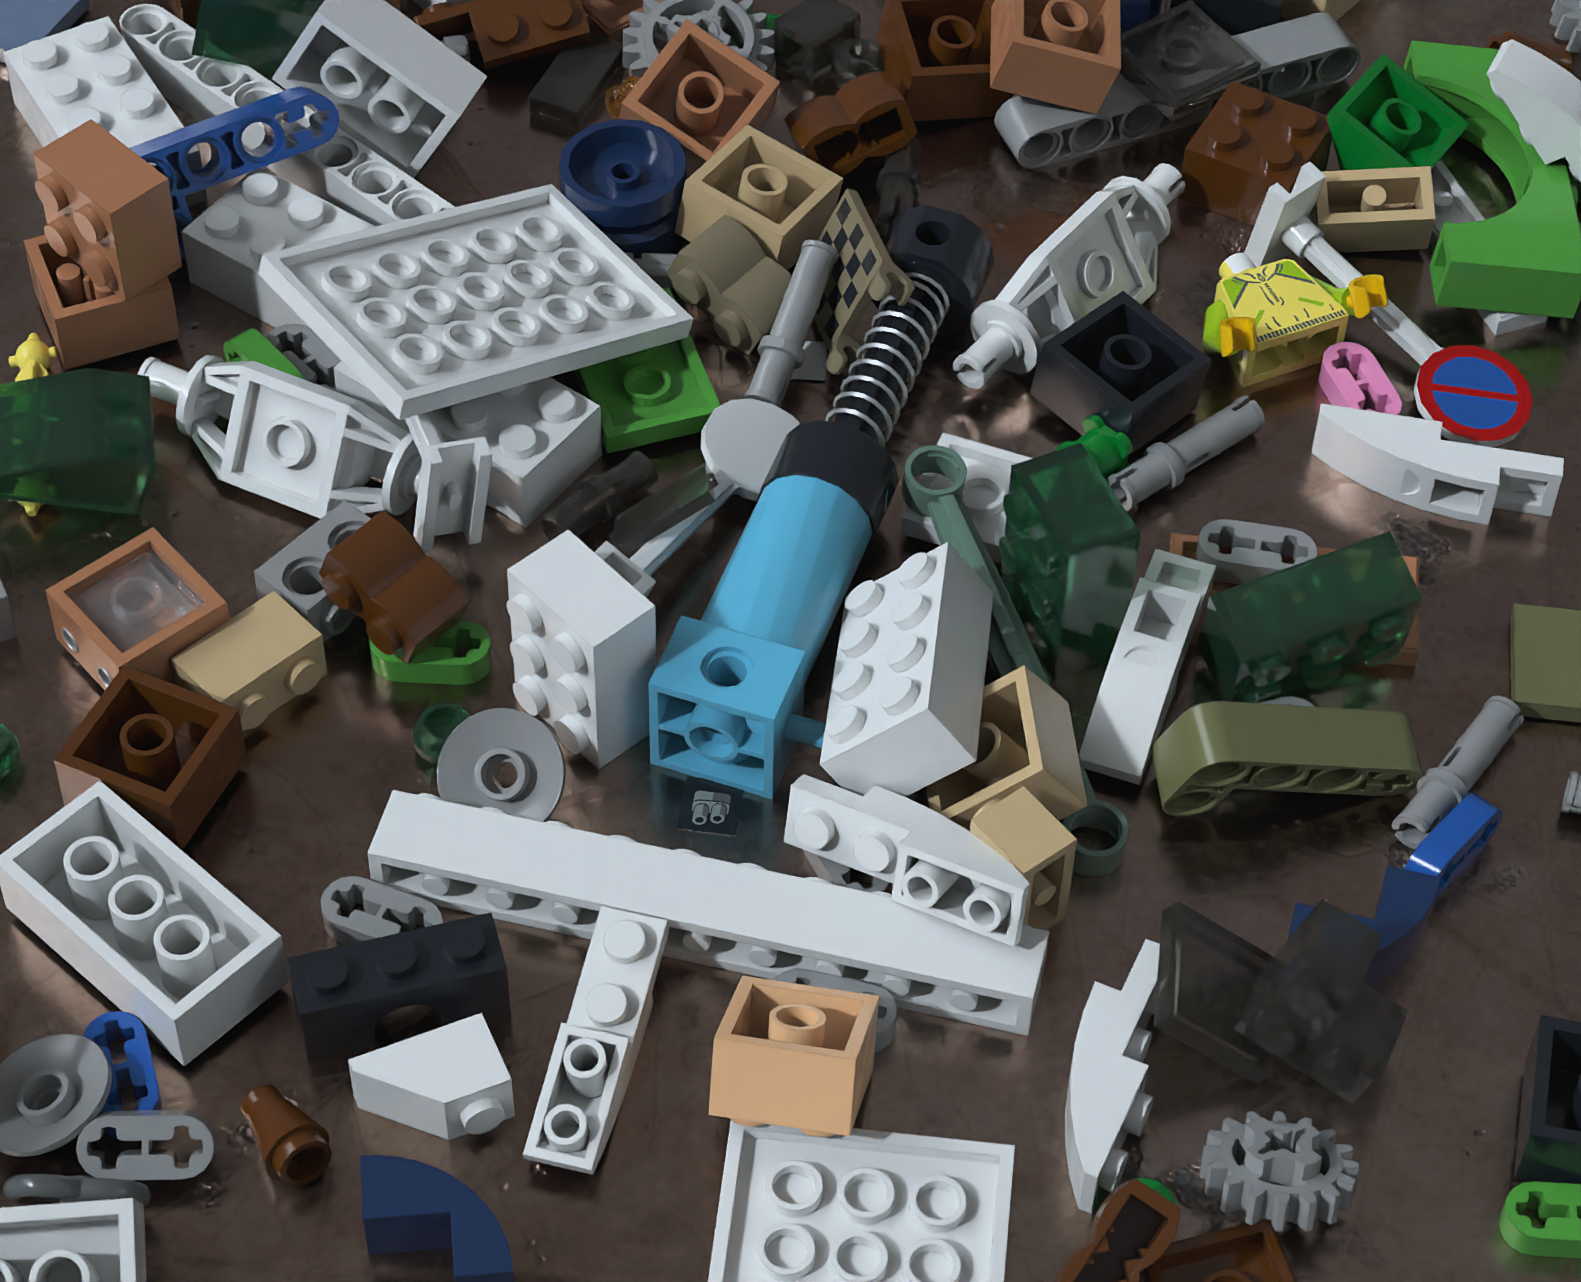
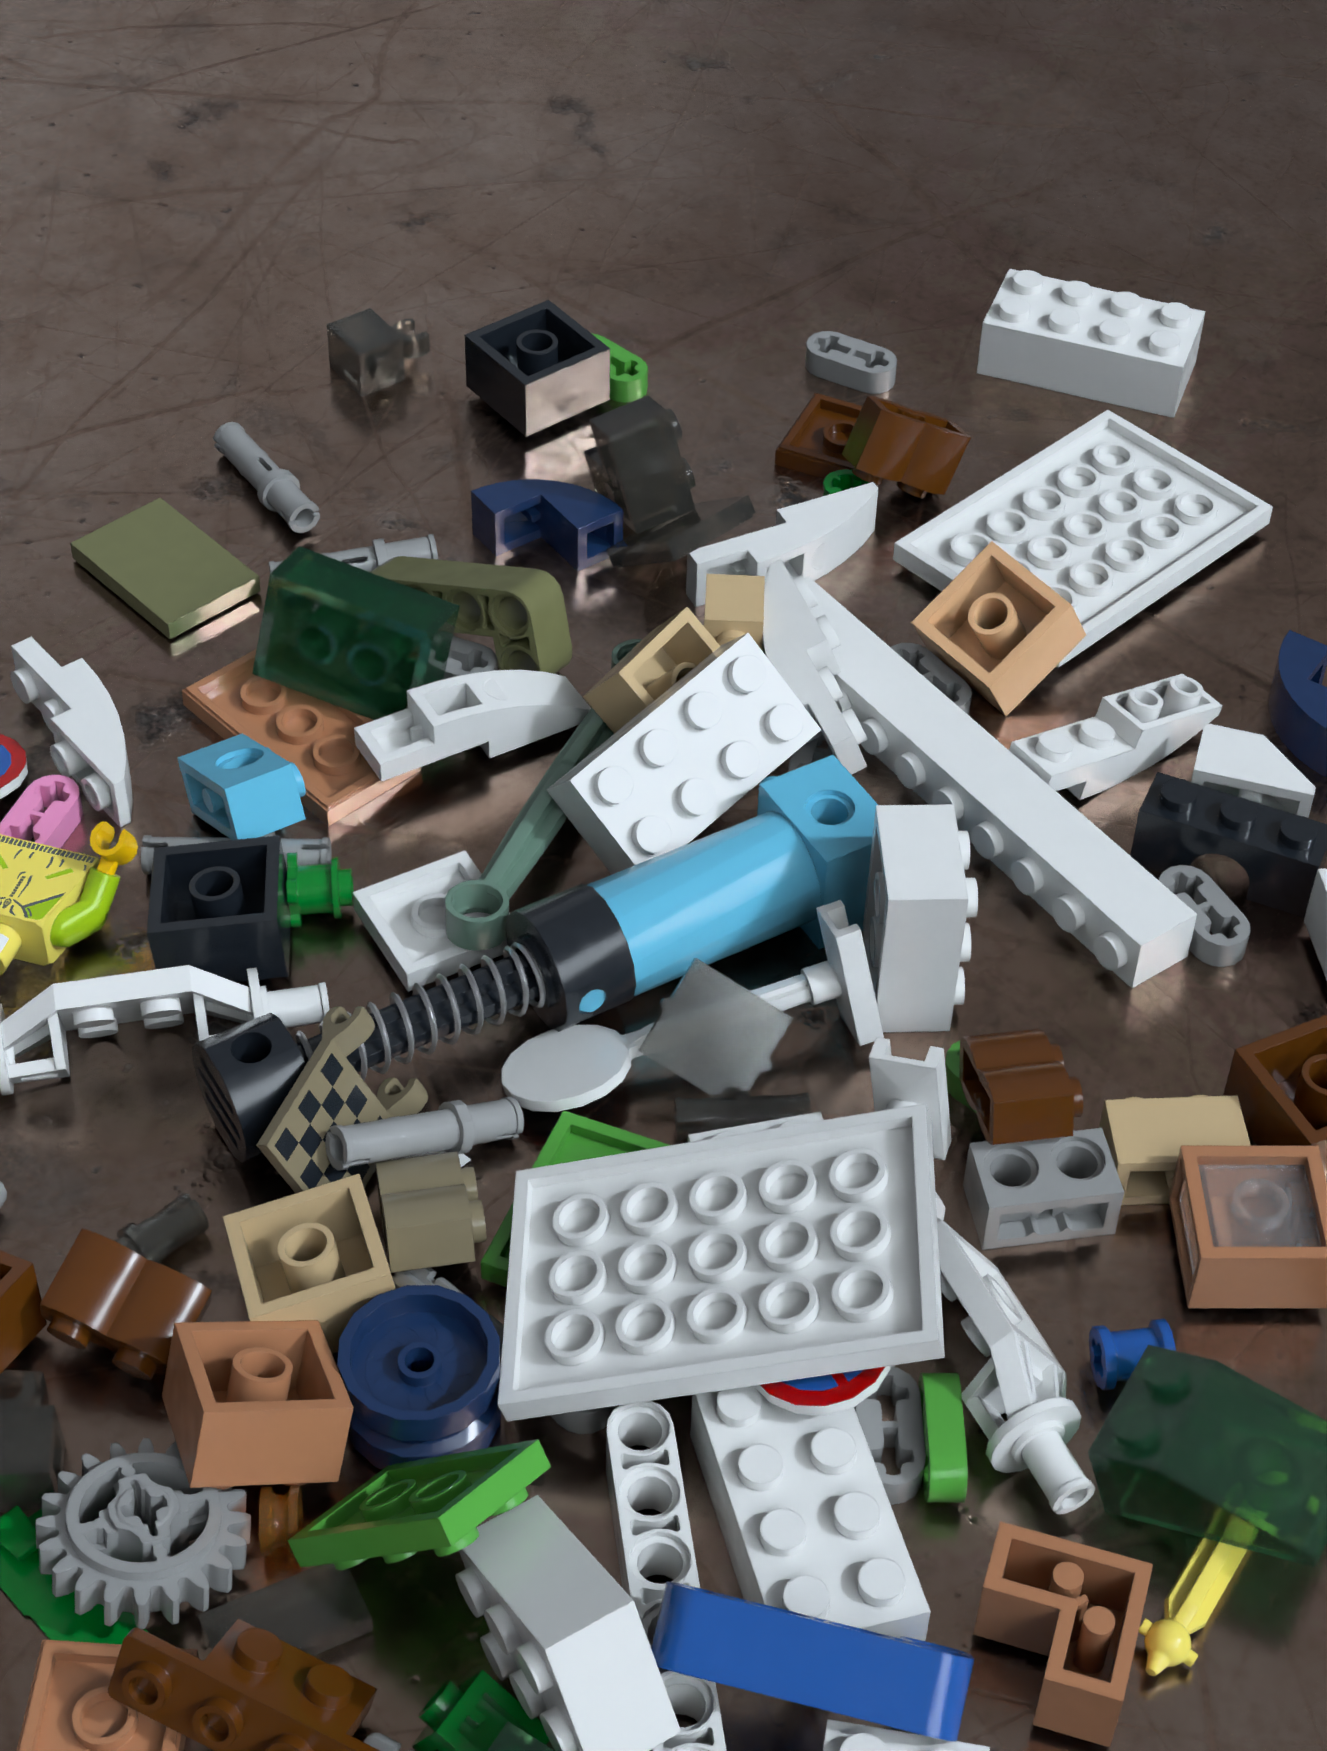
camera: 140 degrees left, 5 degrees down
nougat brick [33,119,182,302] -> none
clear green plate [413,702,470,764] -> none
light grey dish [437,708,566,822] -> none
clear green brick [999,443,1141,680] -> none
light grey beam [1195,519,1318,591] -> none
light grey gear [1199,1111,1359,1231] -> none
blue beam [1404,792,1503,897] -> none
none -> medium azure brick [177,733,306,840]
none -> bright green plate [287,1439,551,1570]
none -> blue bush [1089,1319,1177,1390]

